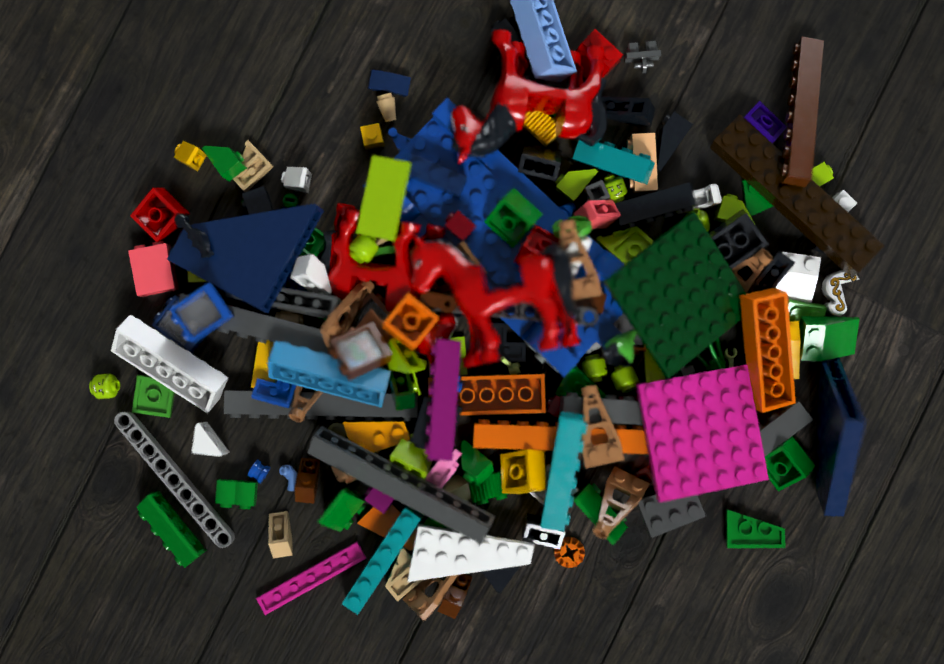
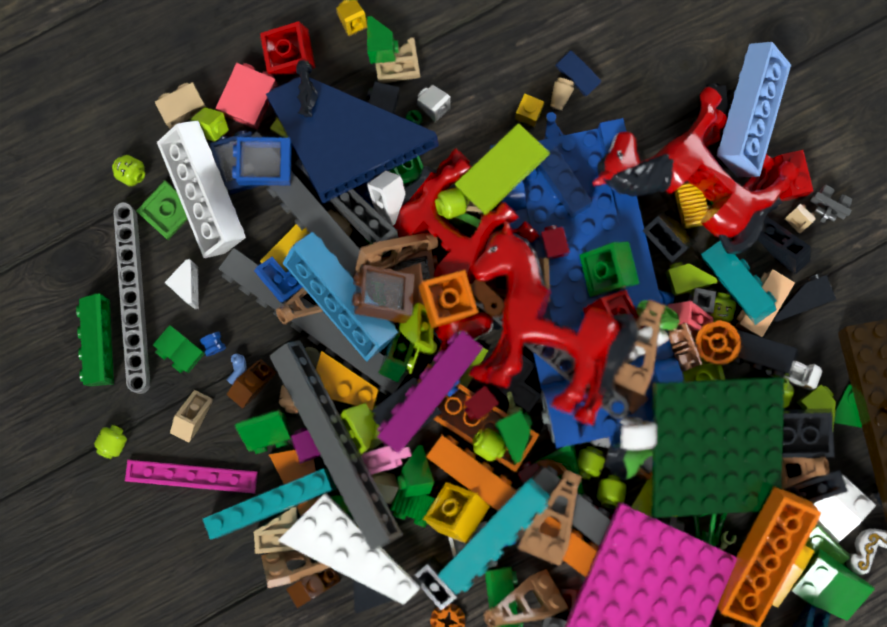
camera: 35 degrees right, 5 degrees down
none -> lime head [94,425,127,459]
none -> tan brick [155,83,206,129]
none -> lime brick [191,107,229,142]
none -> dark red brick [464,386,499,421]
none -> lime head [472,428,506,461]
none -> green slope [495,410,532,464]
none -> dark orange tile [537,459,567,476]
none -> white animal [620,417,657,449]
none -> nougat hinge [668,323,702,372]
none -> orange cylinder [696,320,741,366]
none -> tan tile [785,204,816,234]

